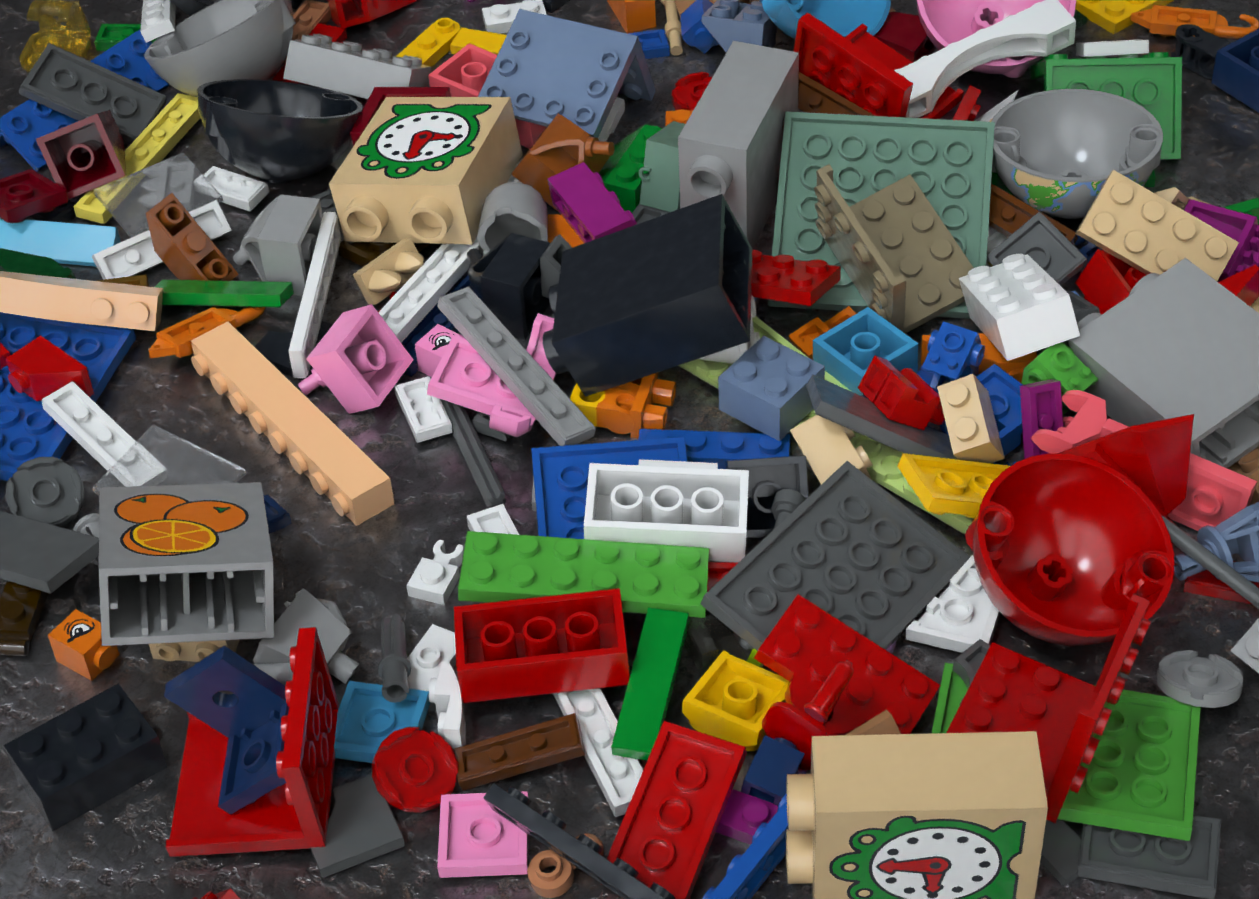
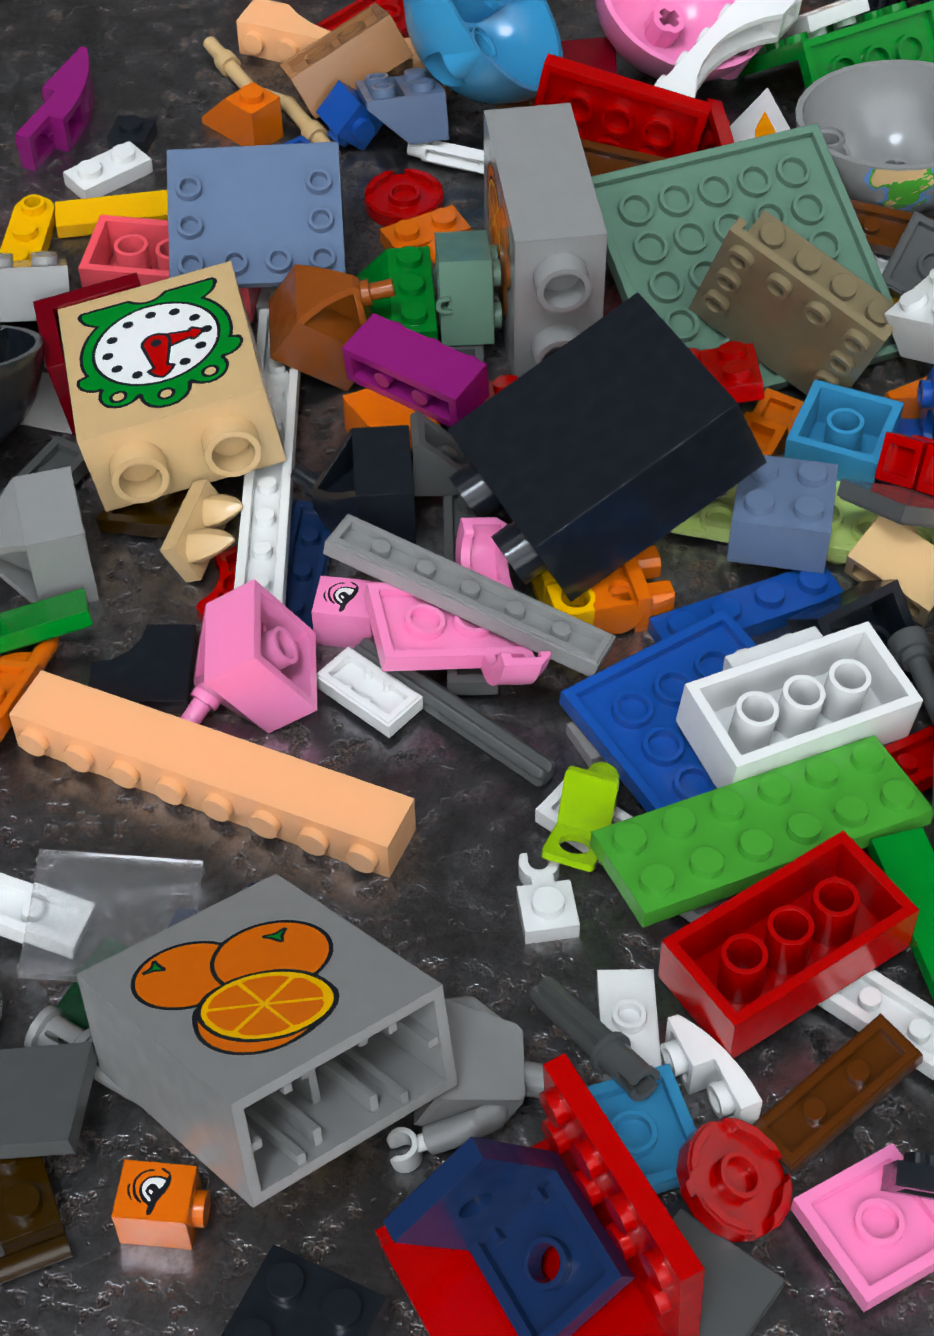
camera: 30 degrees left, 5 degrees up
white tile [289,212,341,378] -> none
light grey cylinder [477,182,548,256] -> none
none -> lime bracket [541,762,620,872]

